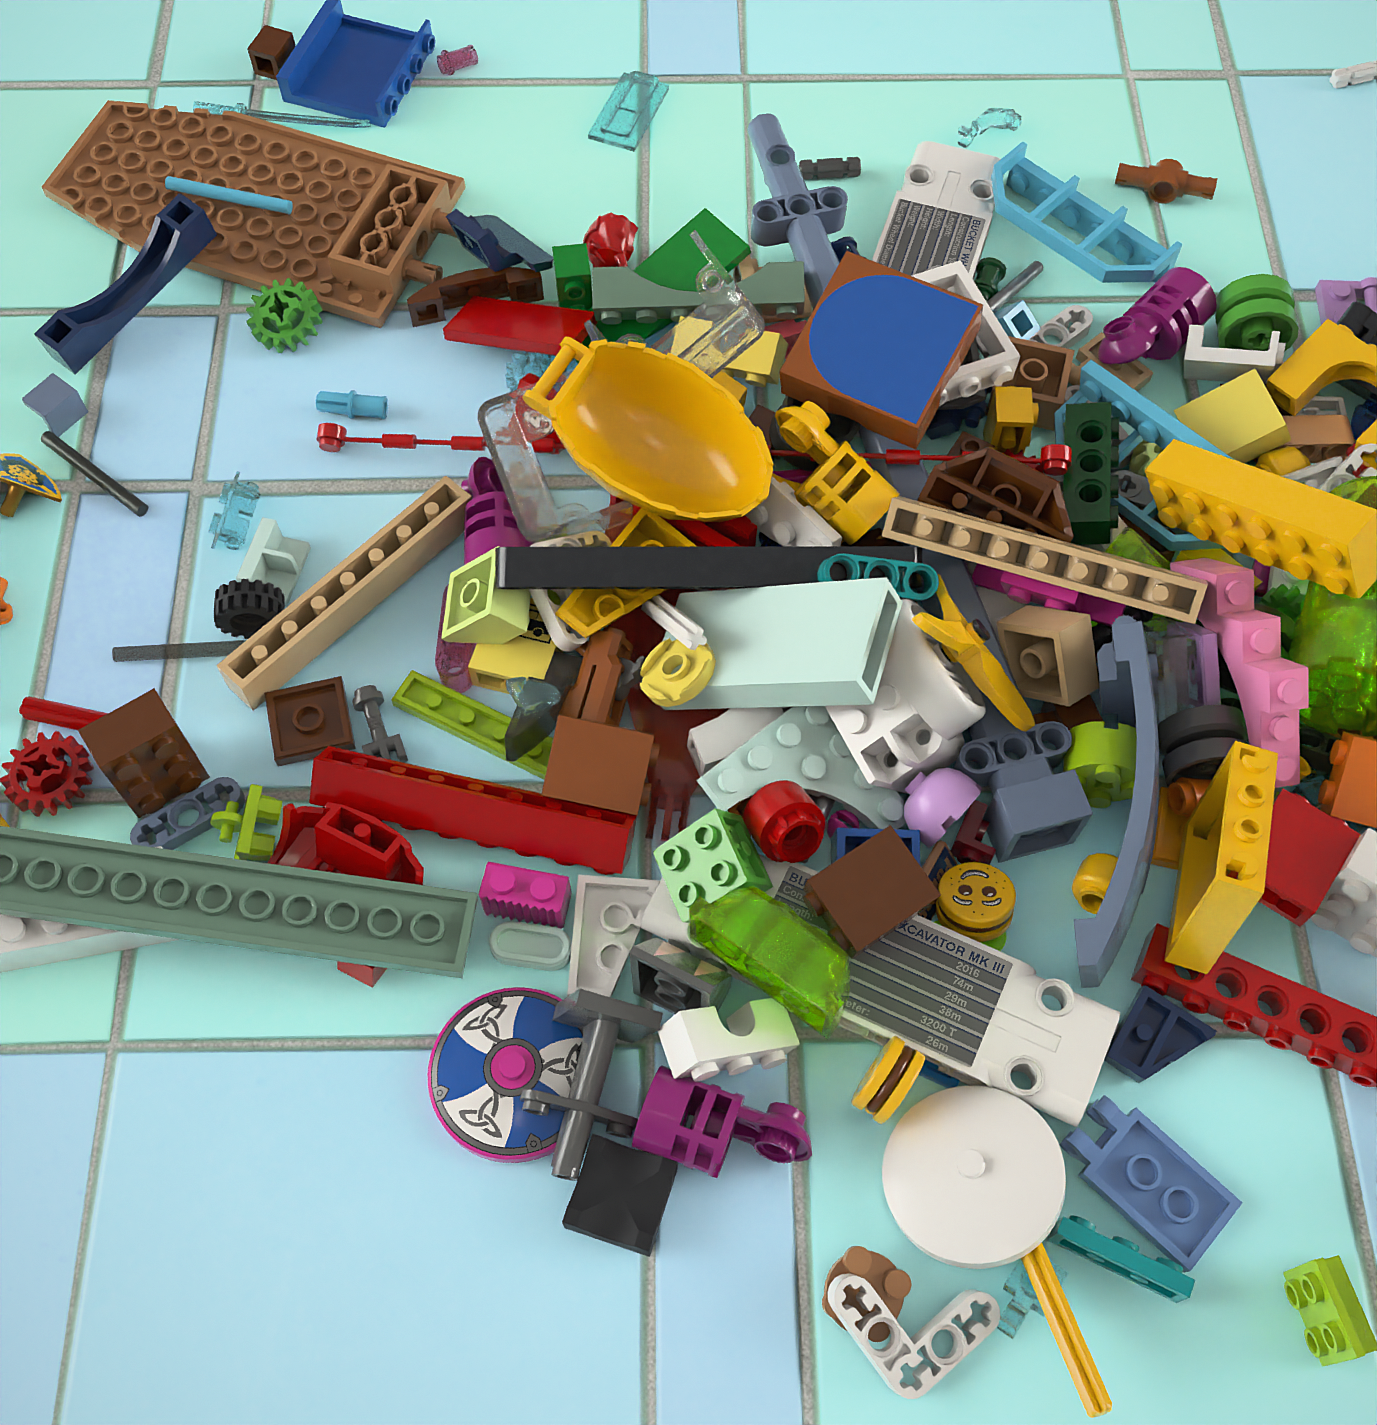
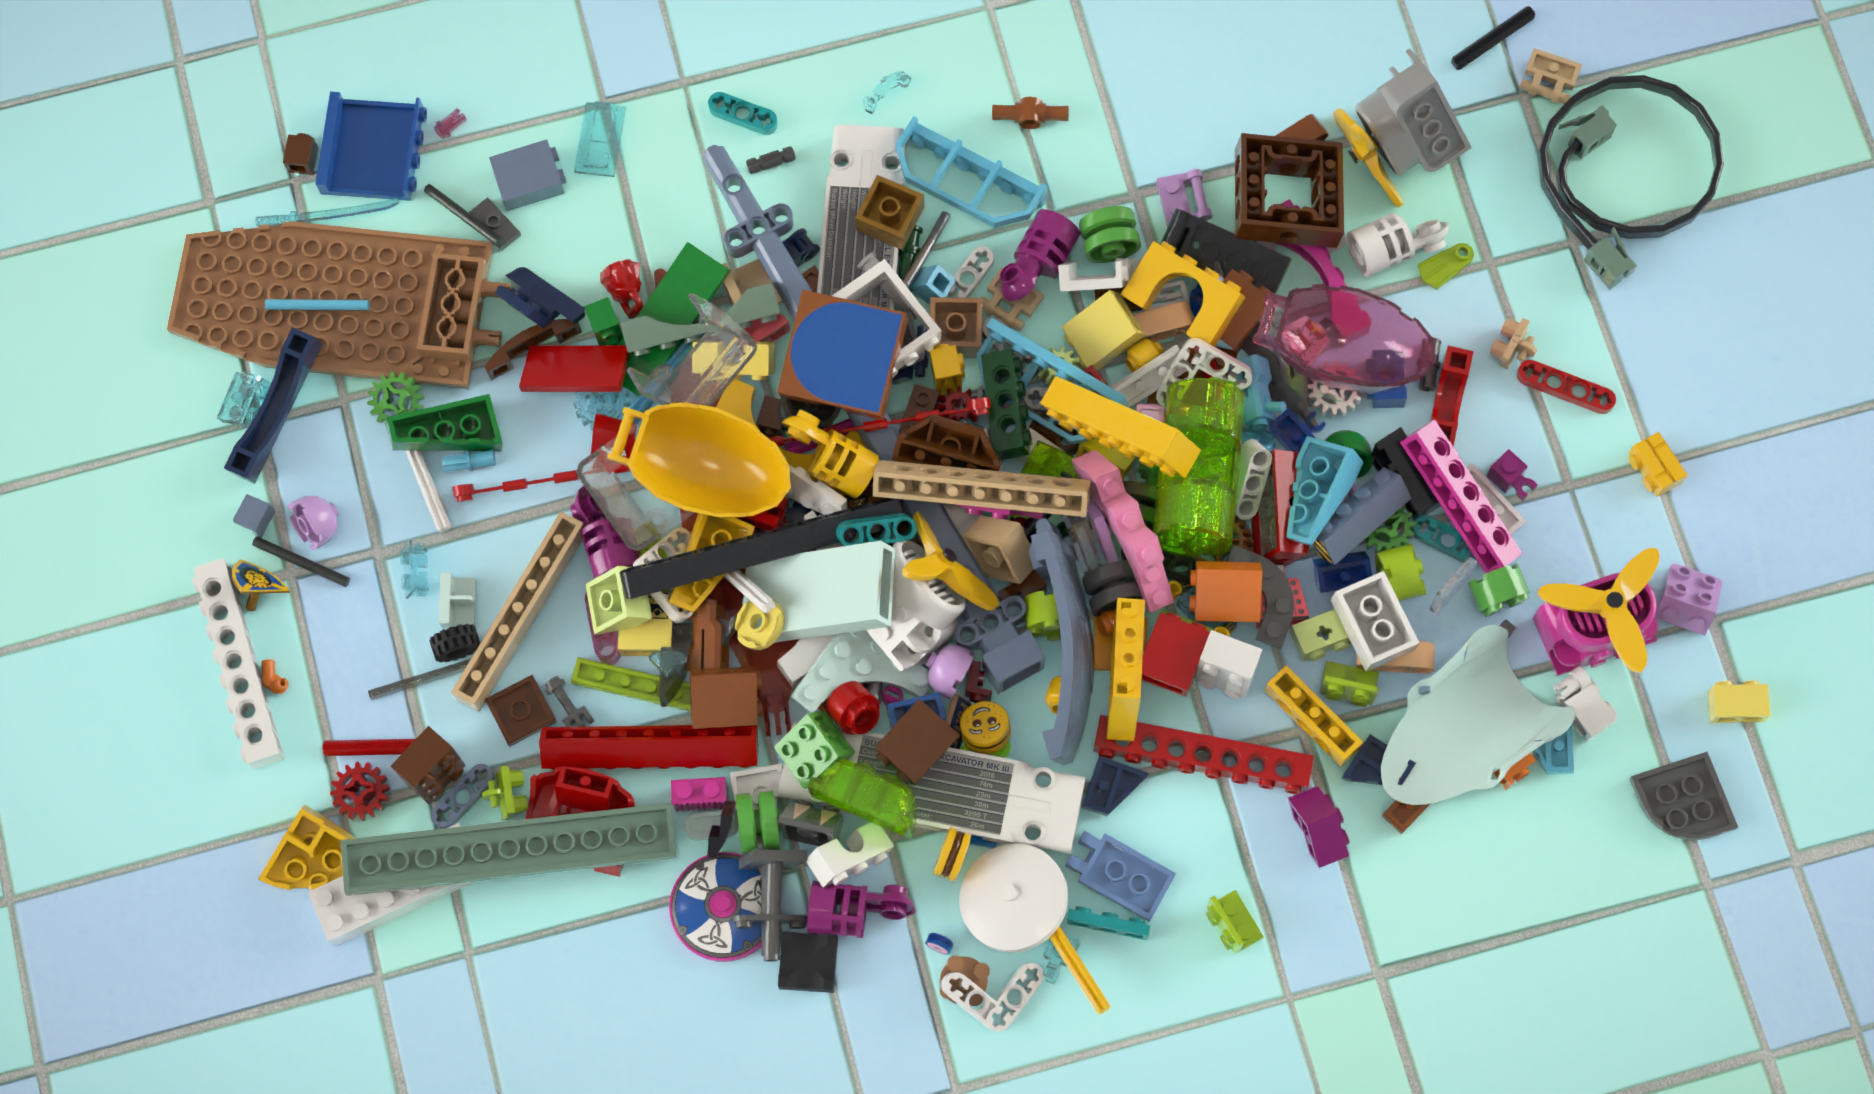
camera: 10 degrees left, 10 degrees up
none -> clear light blue bracket [217,371,271,429]
none -> lavender cylinder [288,496,338,549]
none -> green wedge [386,394,503,451]
none -> white axle [406,451,451,533]
none -> pearl dark grey bar [424,184,503,246]
none -> dark grey plate [469,197,521,251]
none -> sand blue brick [489,139,567,212]
none -> black slope [707,800,736,857]
none -> teal beam [708,92,778,135]
none -> bright green wheel [735,790,781,855]
none -> pearl gold brick [855,175,925,250]
none -> clear blue tile [925,933,954,955]

